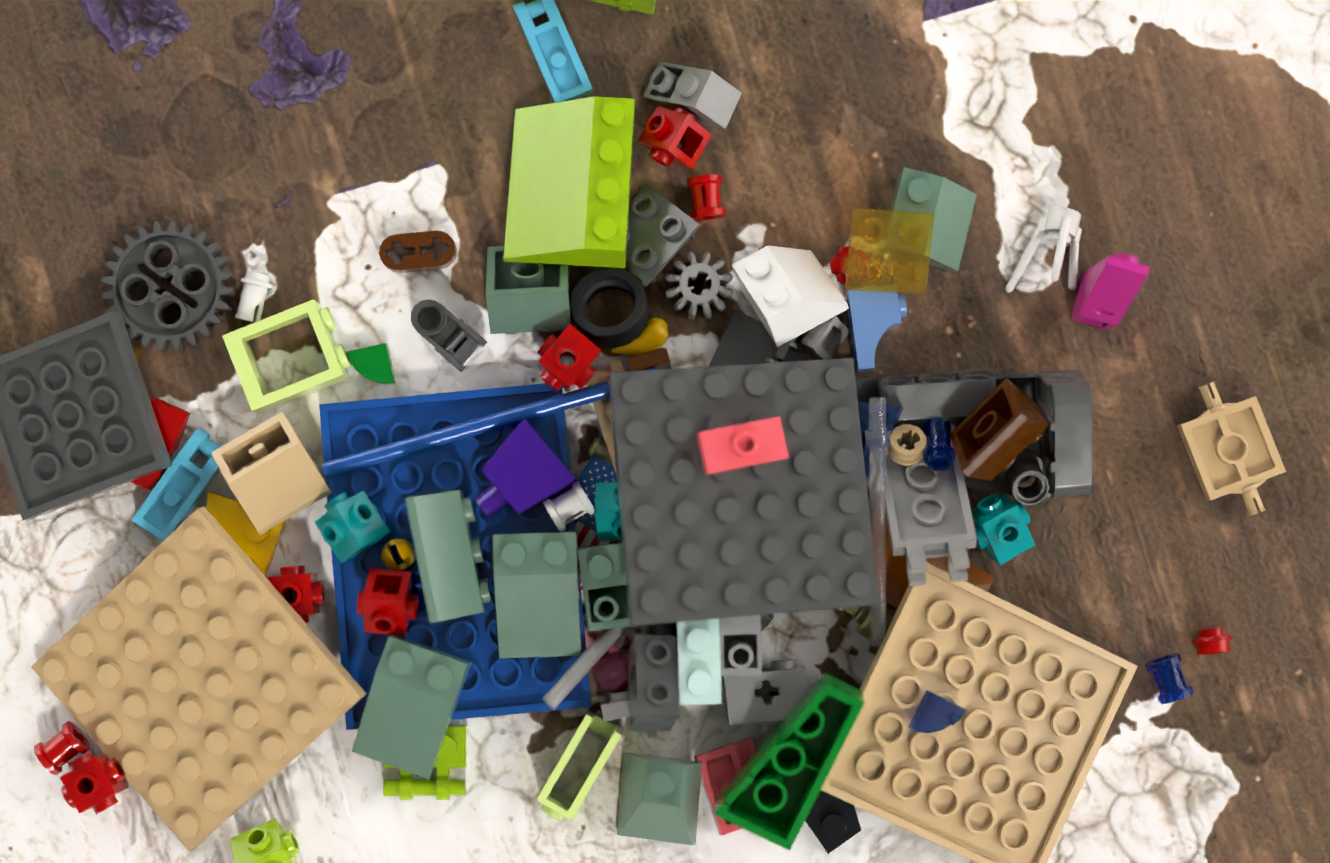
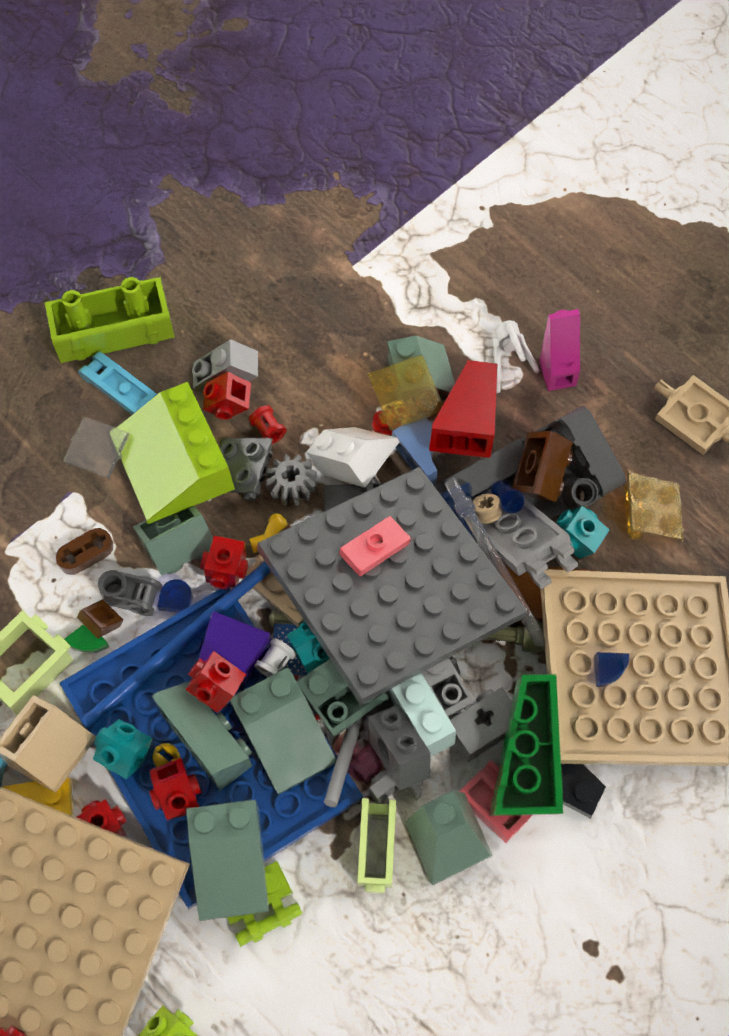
camera: 25 degrees left, 20 degrees down
black tyre [570,267,650,349] -> none
light grey tile [798,316,850,360] -> none
none -> clear piece [63,417,129,479]
none -> reddish brown tile [77,599,124,638]
none -> clear blue tile [157,579,193,613]
none -> red brick [185,651,246,713]
none -> red slope [429,360,498,458]
none -> clear yellow hinge [624,472,684,541]

